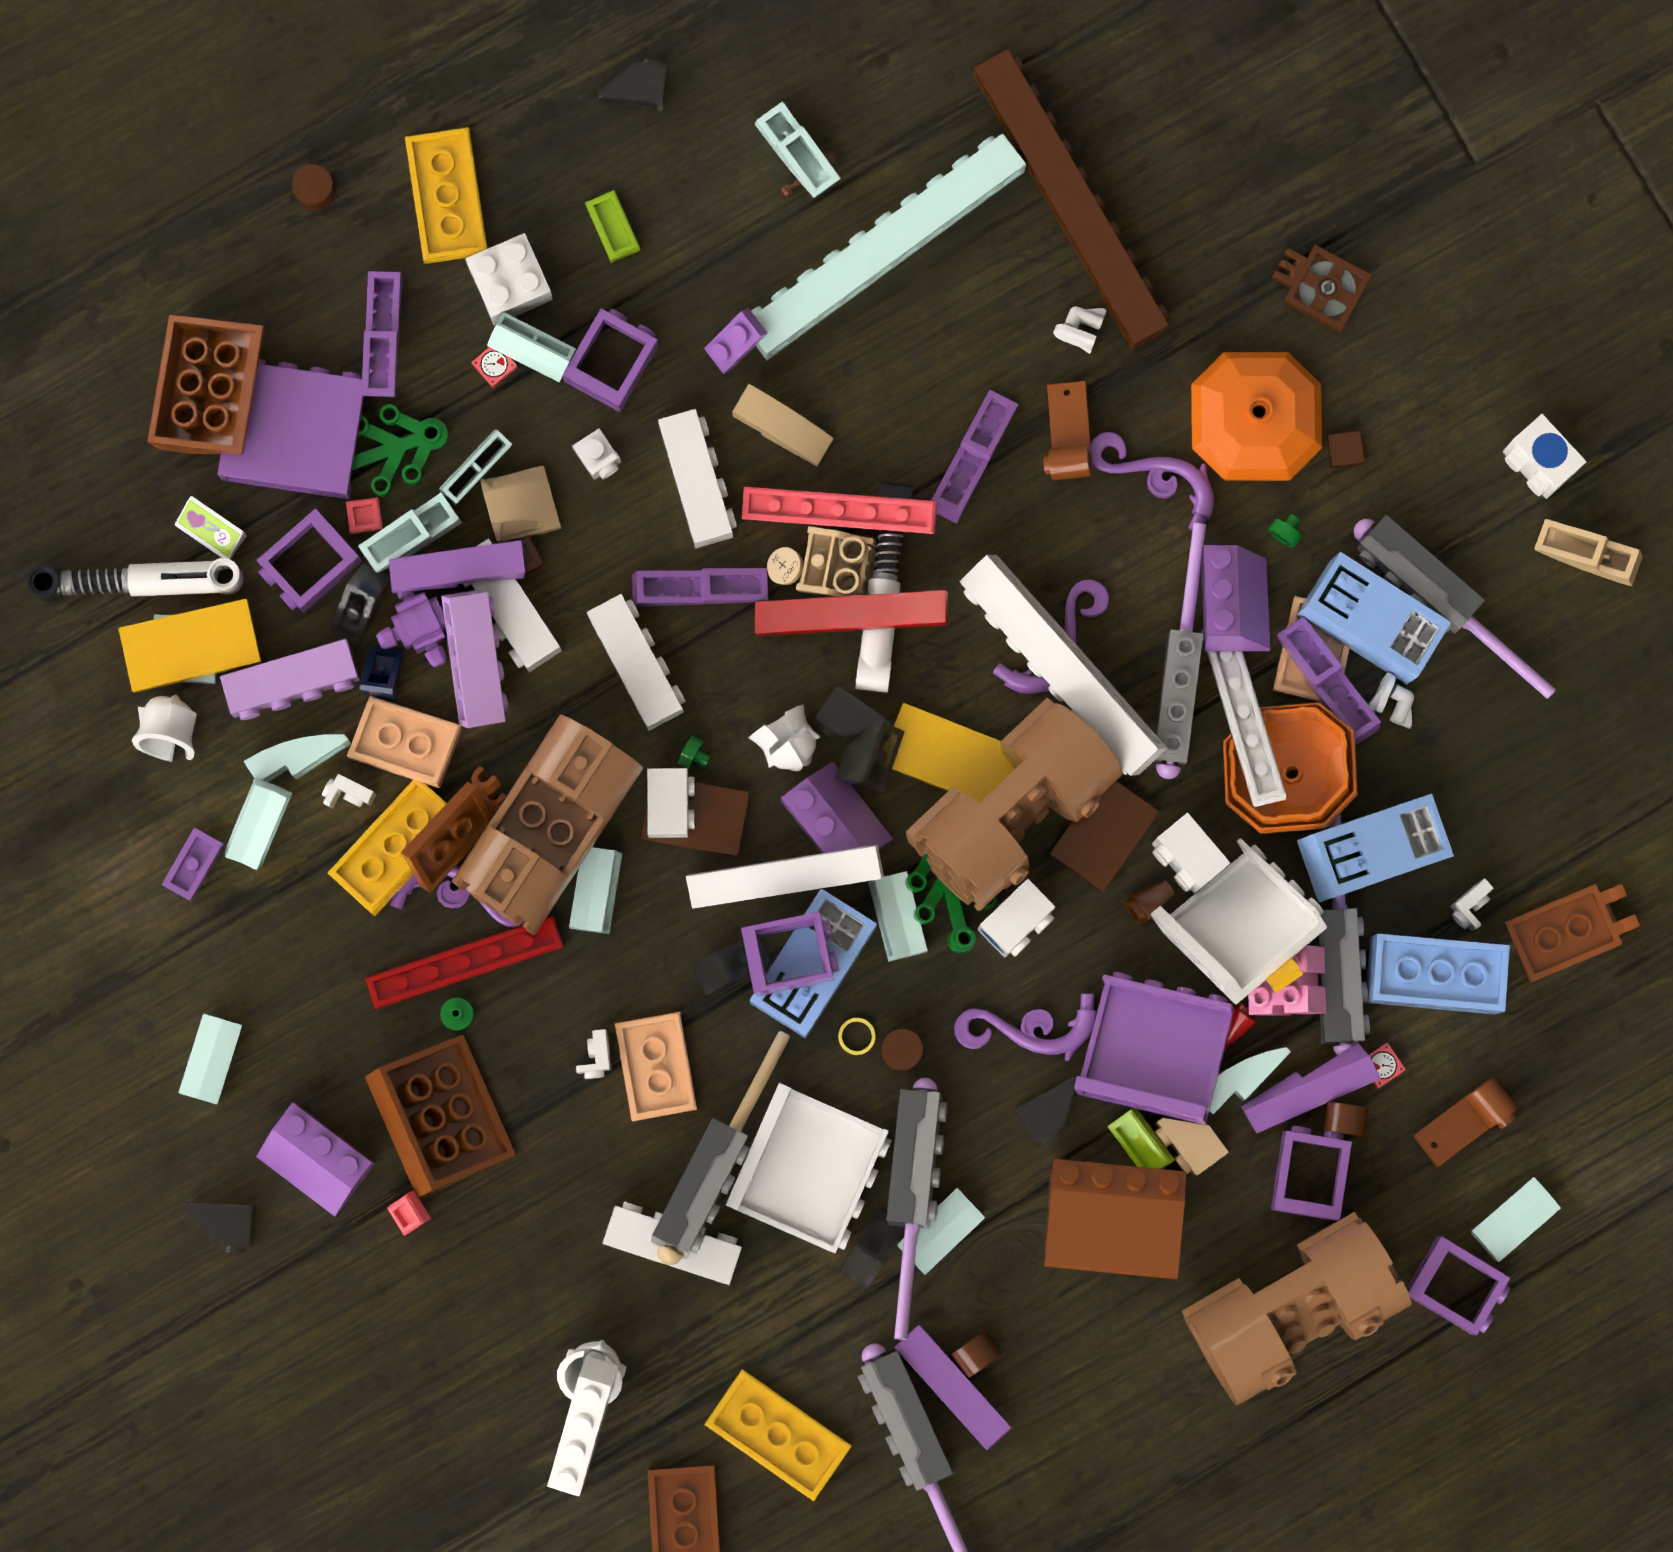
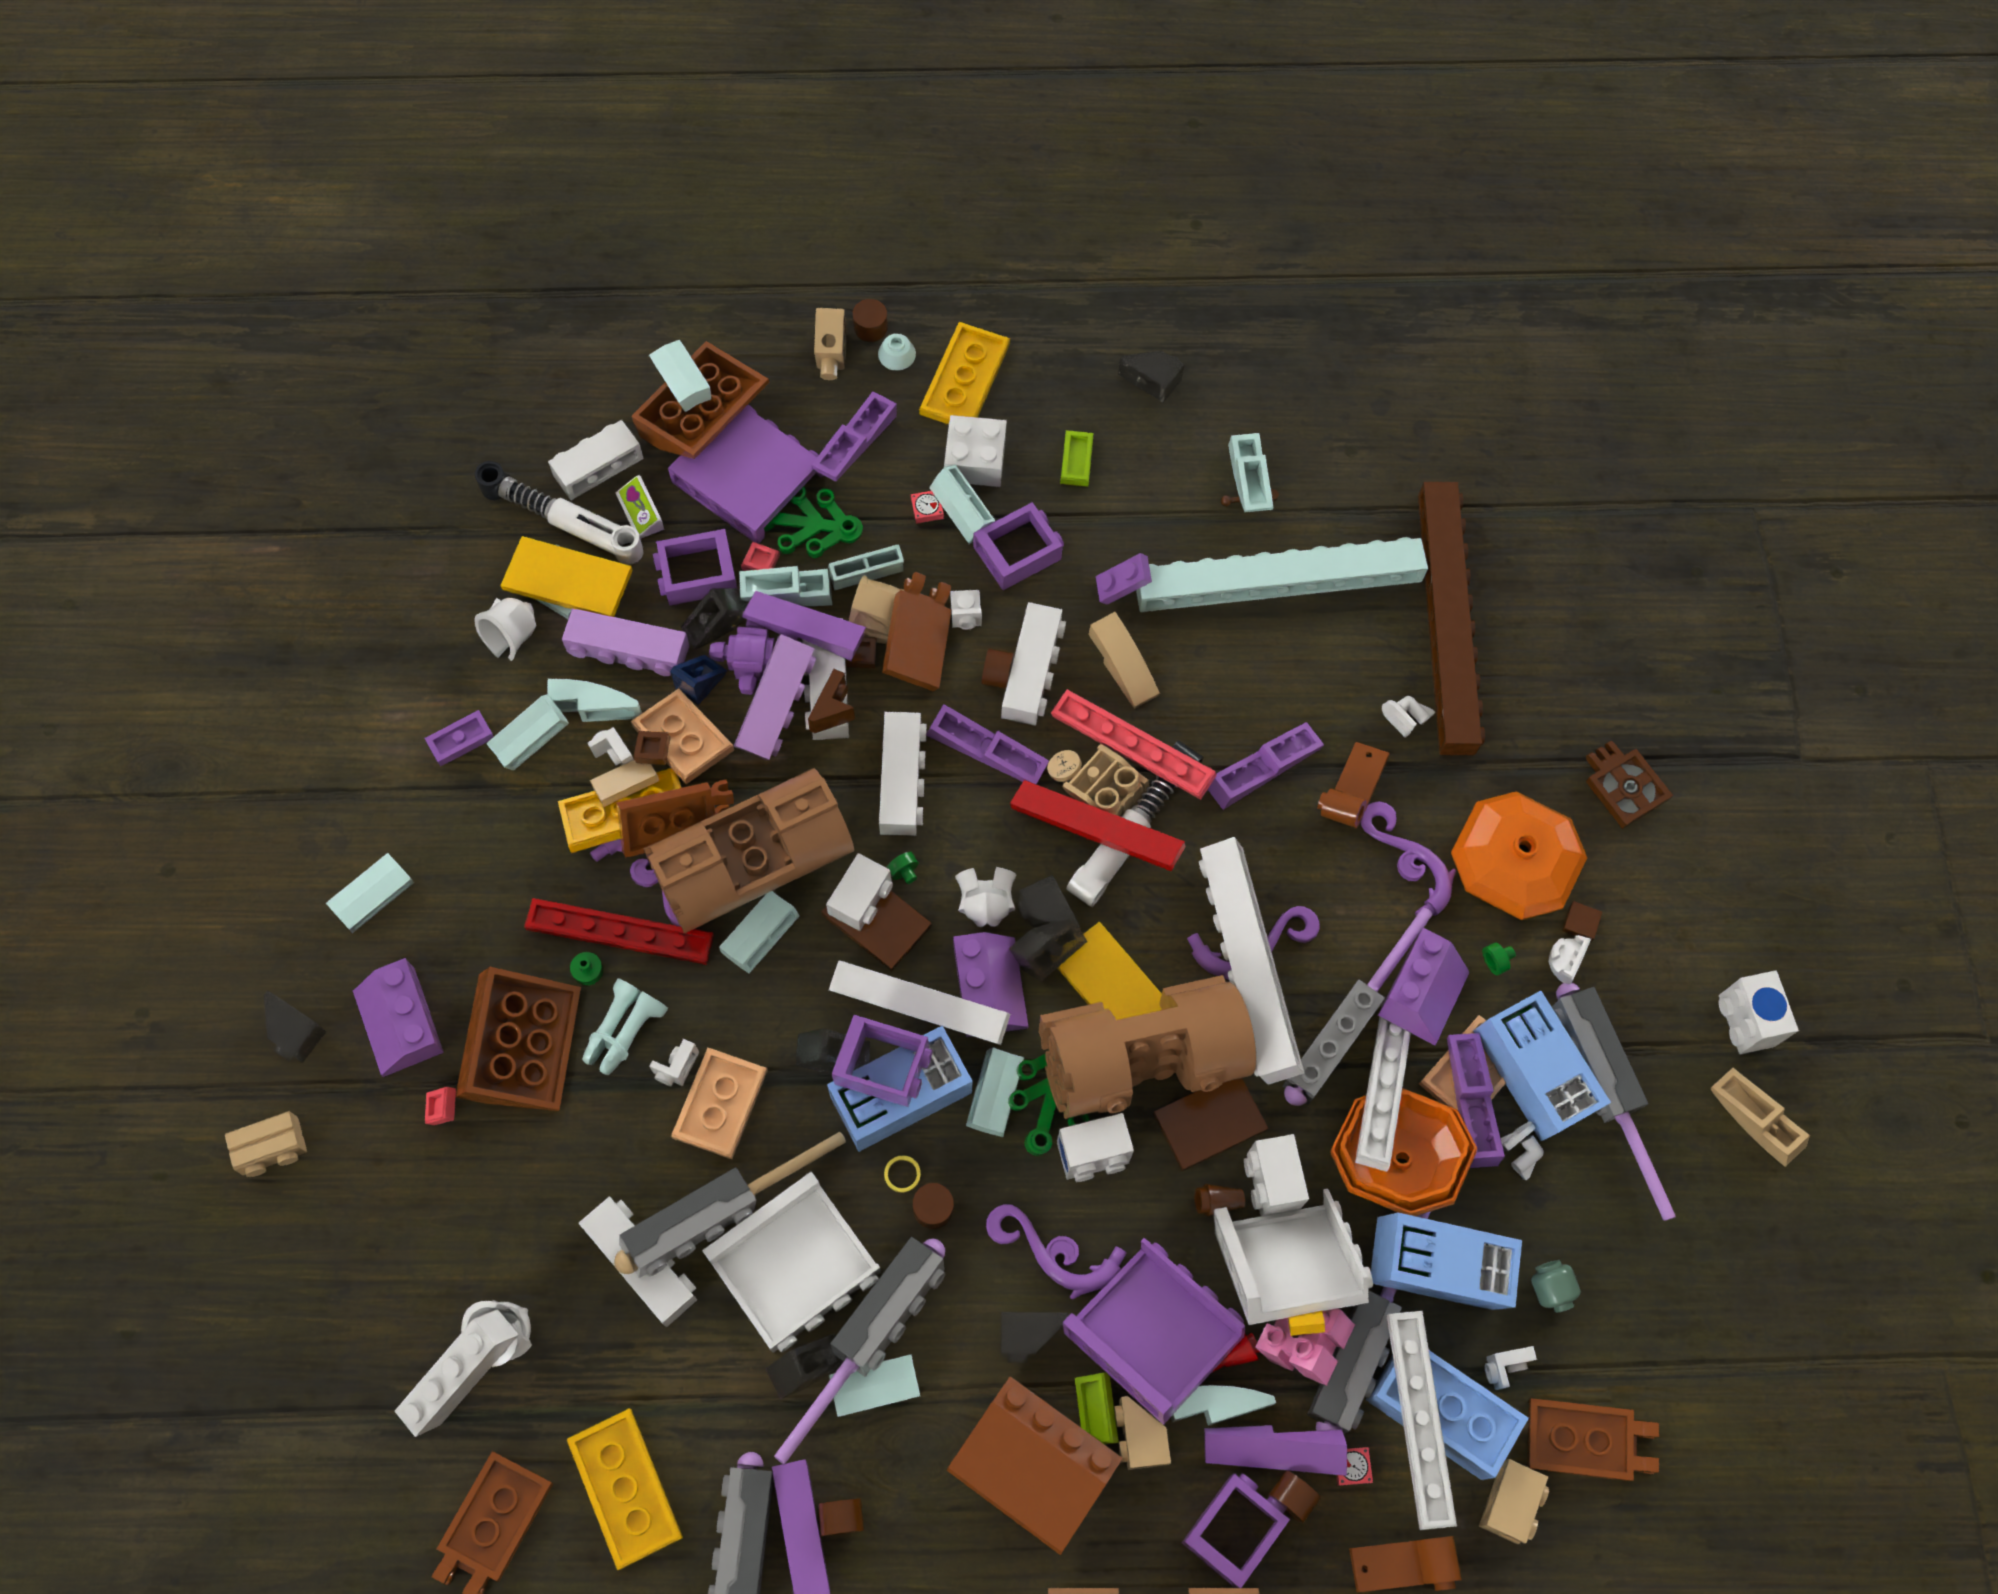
camera: 30 degrees right, 15 degrees down
none -> tan brick [225,1111,307,1177]
none -> white brick [548,420,644,500]
none -> light aqua piece [582,978,668,1075]
none -> tan tile [590,760,659,807]
none -> reddish brown tile [633,731,671,765]
none -> light aqua piece [649,340,711,412]
none -> reddish brown slope [808,669,855,733]
none -> tan torso [814,308,847,380]
none -> light aqua cone [878,334,916,370]
none -> dark orange tile [882,572,952,691]
none -> reddish brown piece [982,648,1015,689]
none -> white tile [1387,1311,1457,1530]
none -> tan brick [1479,1459,1549,1544]
none -> sand green head [1531,1260,1581,1313]
none -> white plate [1548,936,1591,985]

